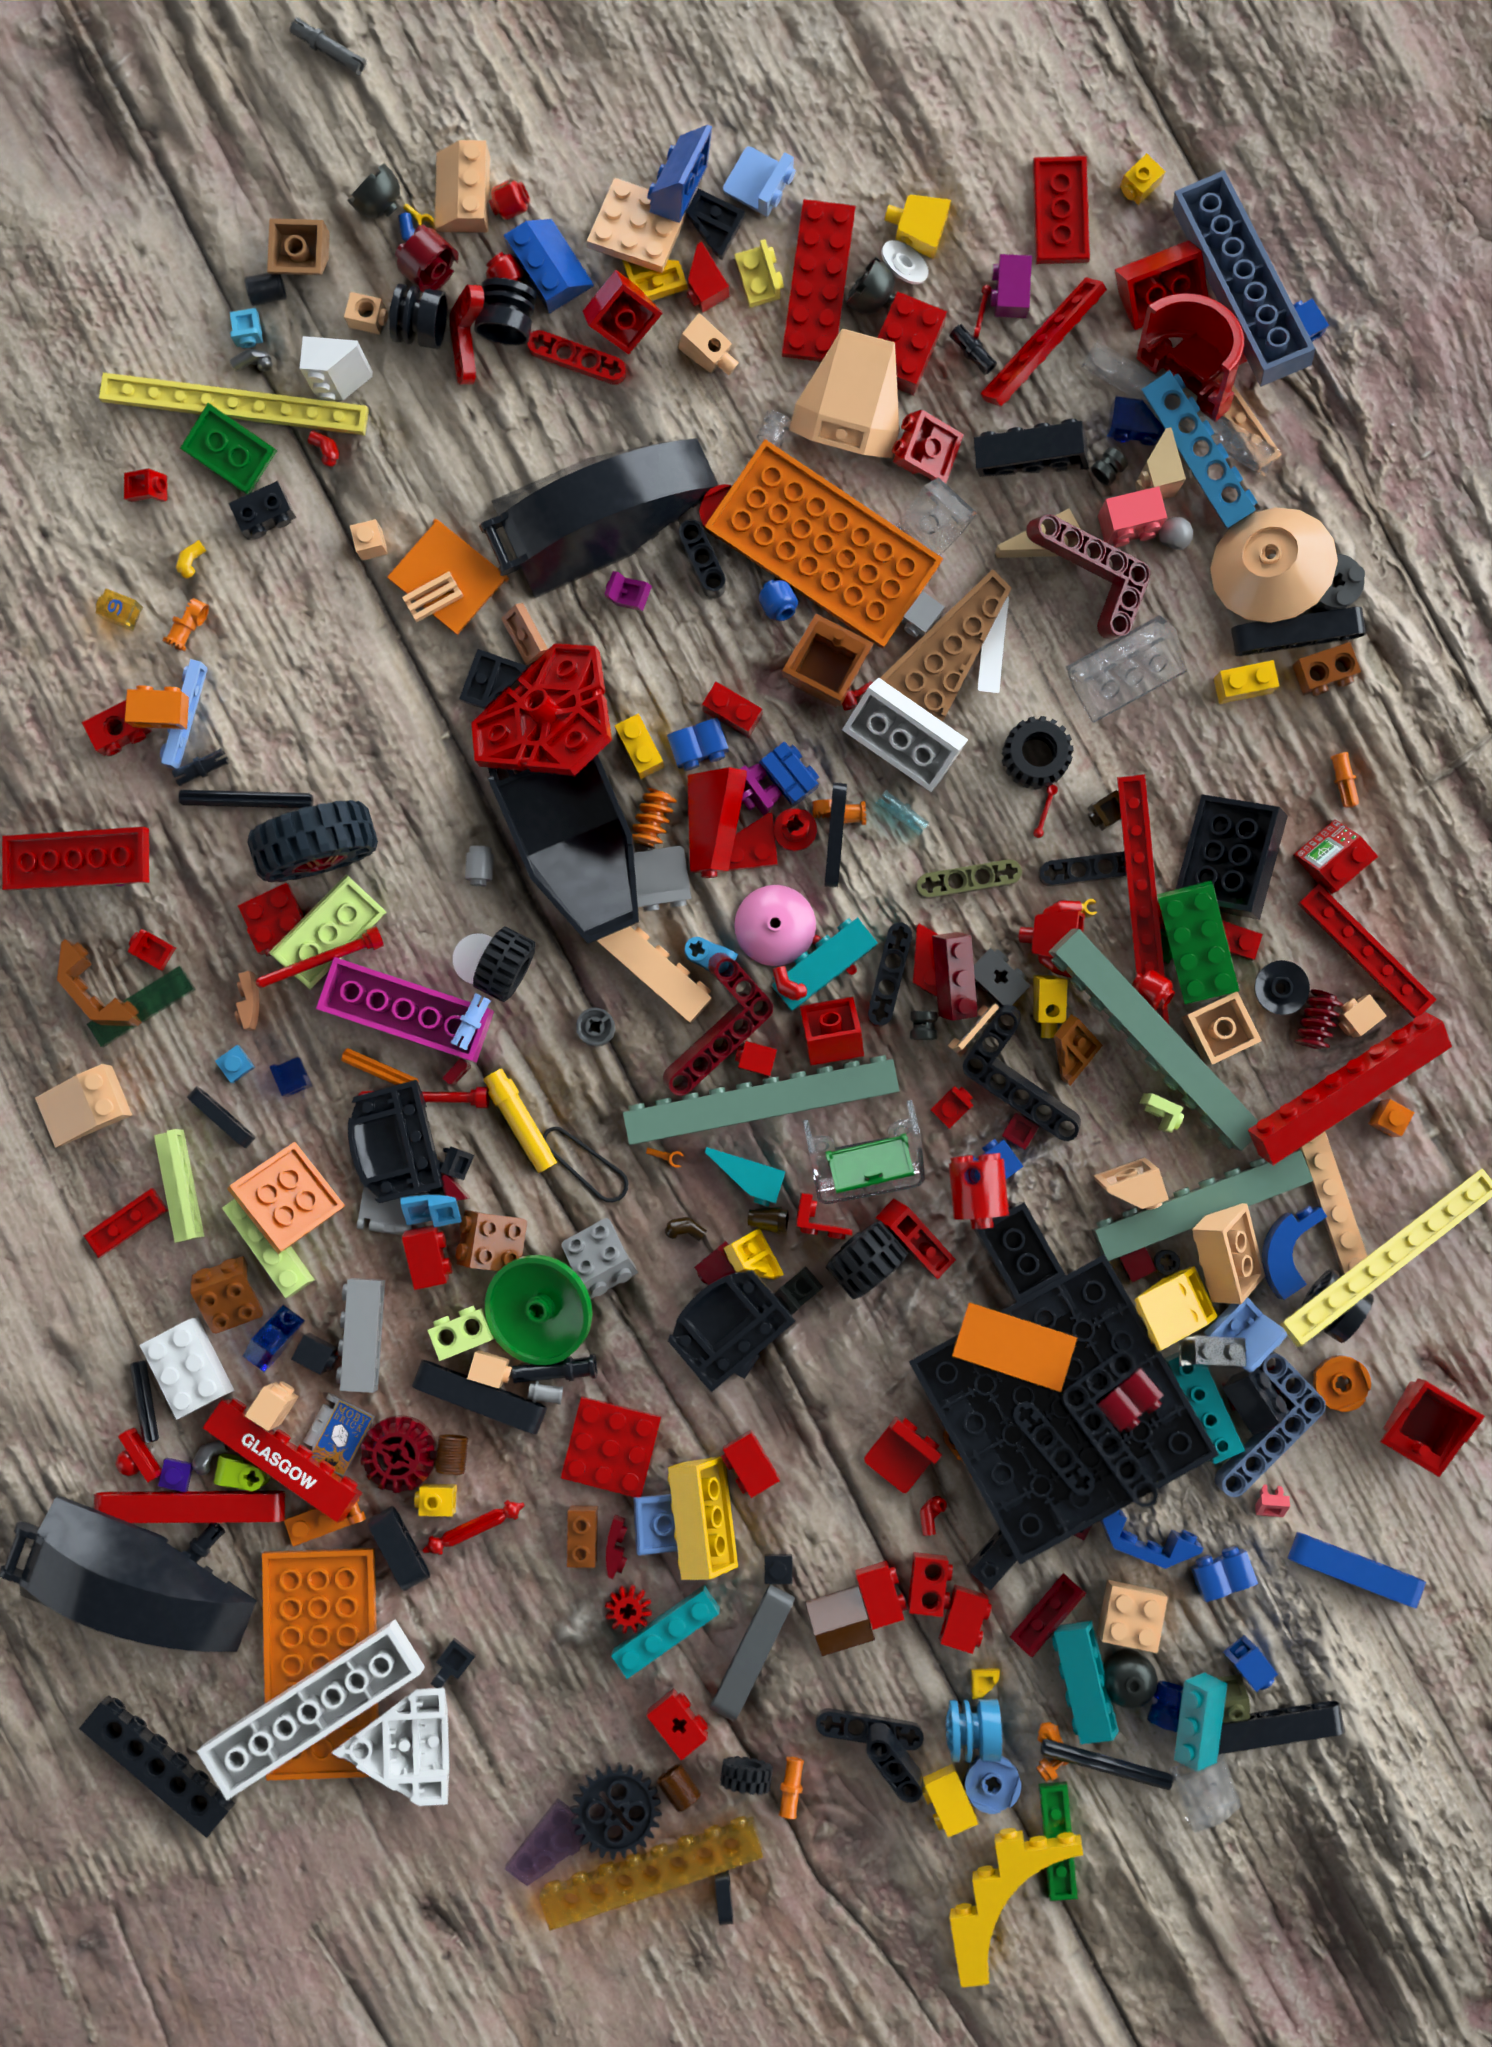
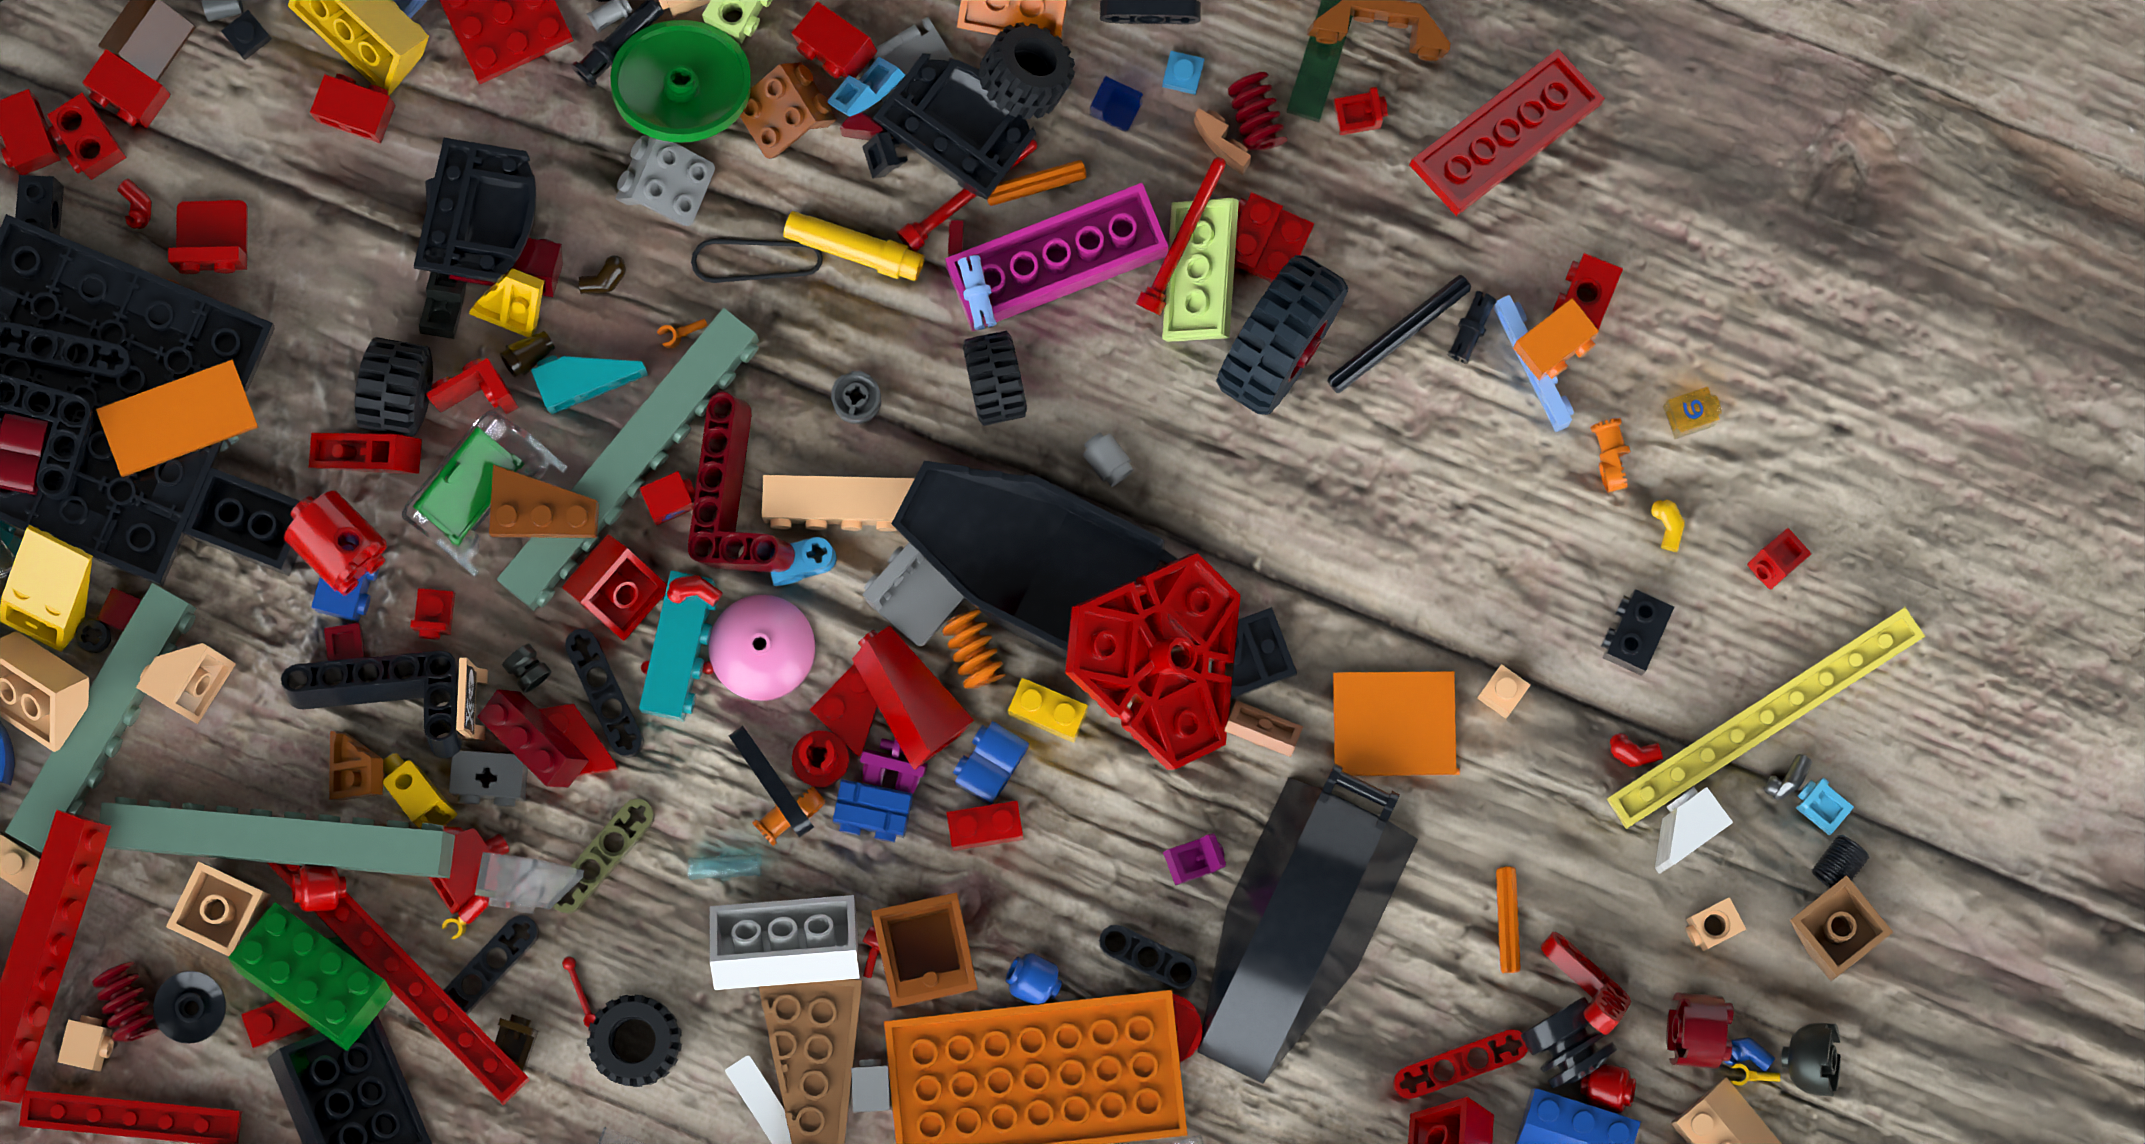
camera: 135 degrees right, 5 degrees down
green tile [180,403,278,494] -> none
black wheel [389,284,448,349] -> none
light nougat tile [402,572,463,623] -> none
white sticker [453,933,492,984] -> none
yellowish green bracket [1139,1093,1184,1133] -> none
none -> clear slope [475,852,584,914]
none -> dark orange wing [489,465,599,538]
none -> black tyre [979,22,1075,119]
none -> dark red piece [1228,72,1288,150]
none -> orange axle [1496,866,1521,973]

